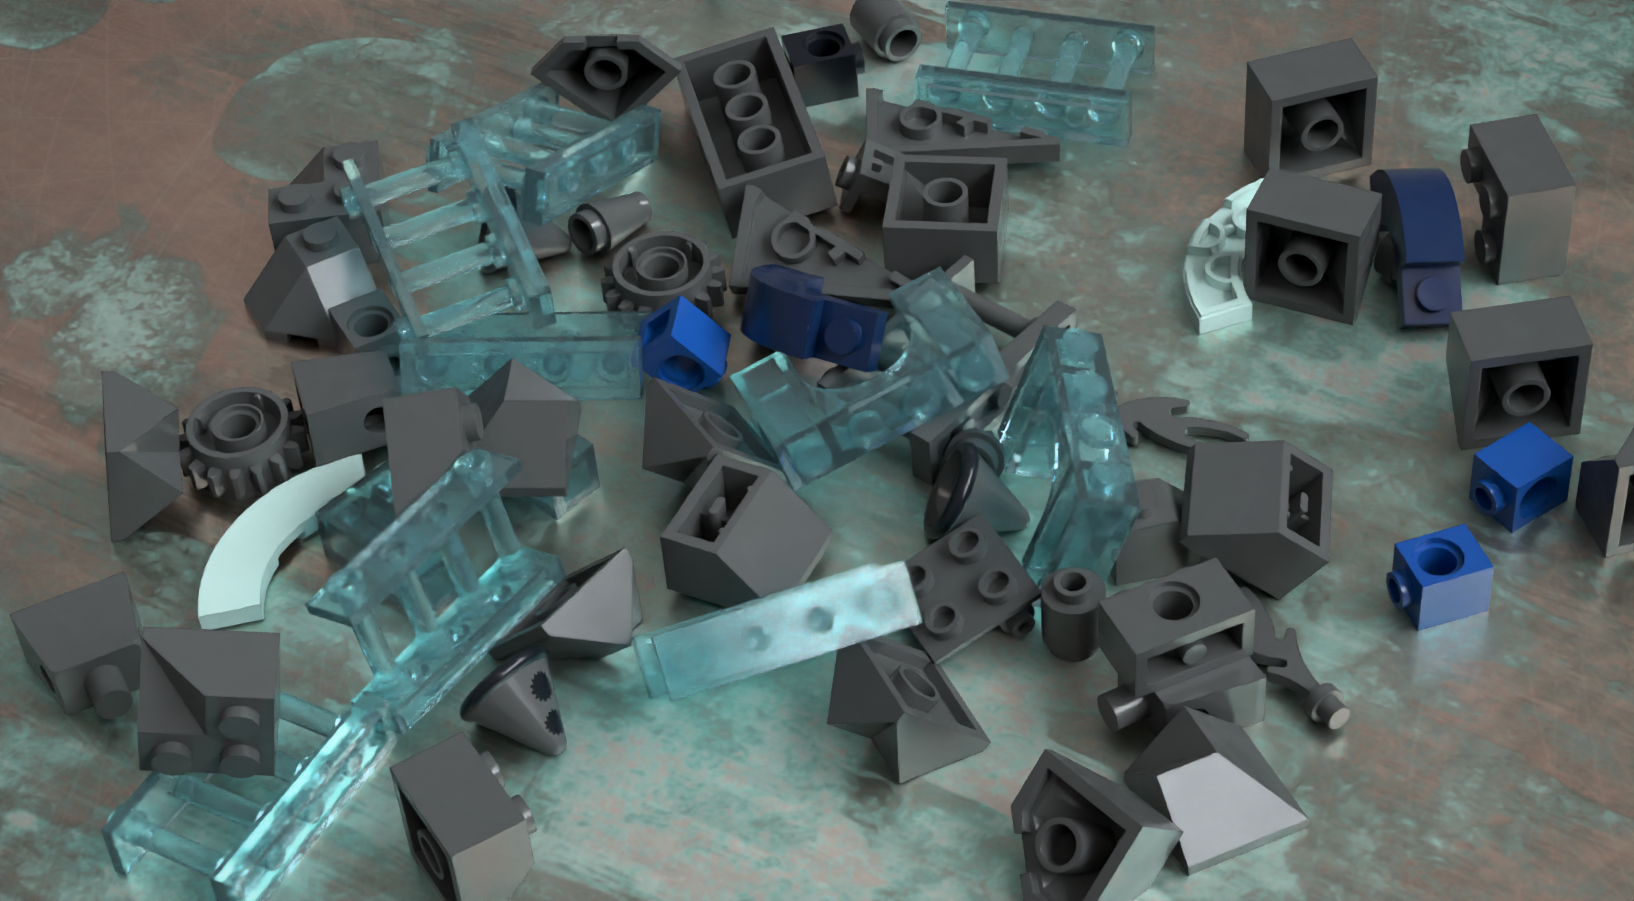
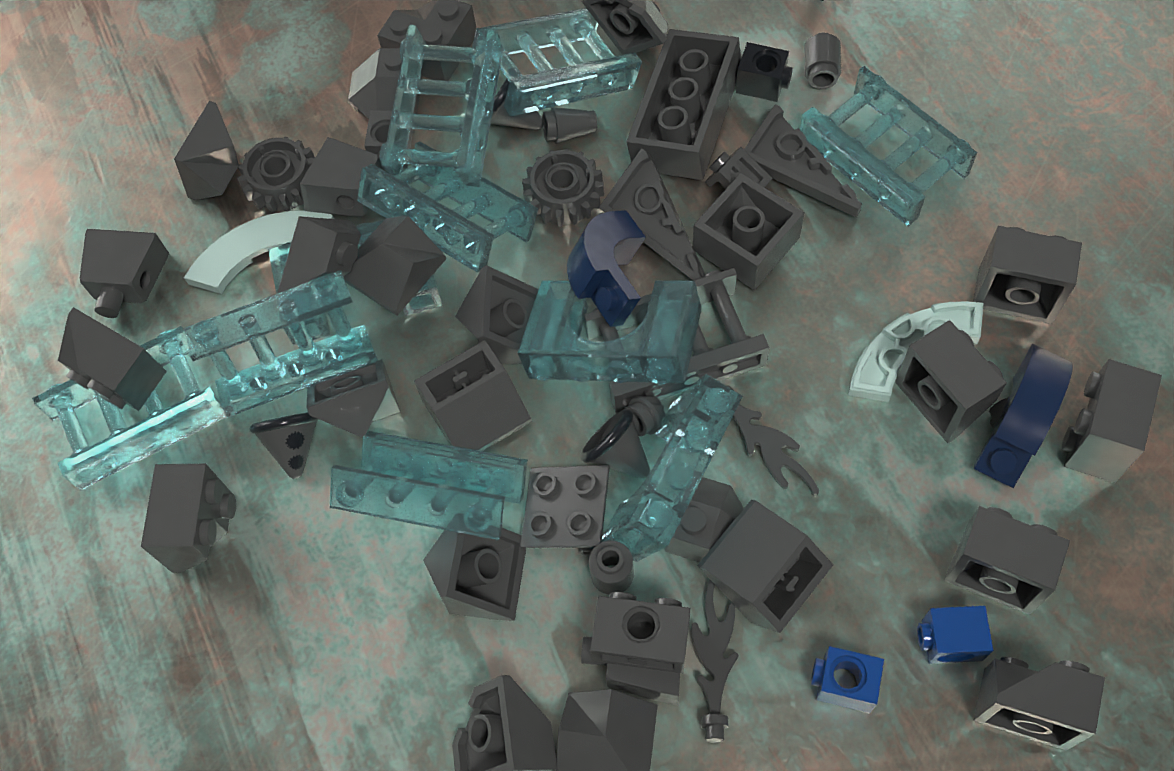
camera: 35 degrees right, 20 degrees up
blue brick [631,295,731,392] -> none

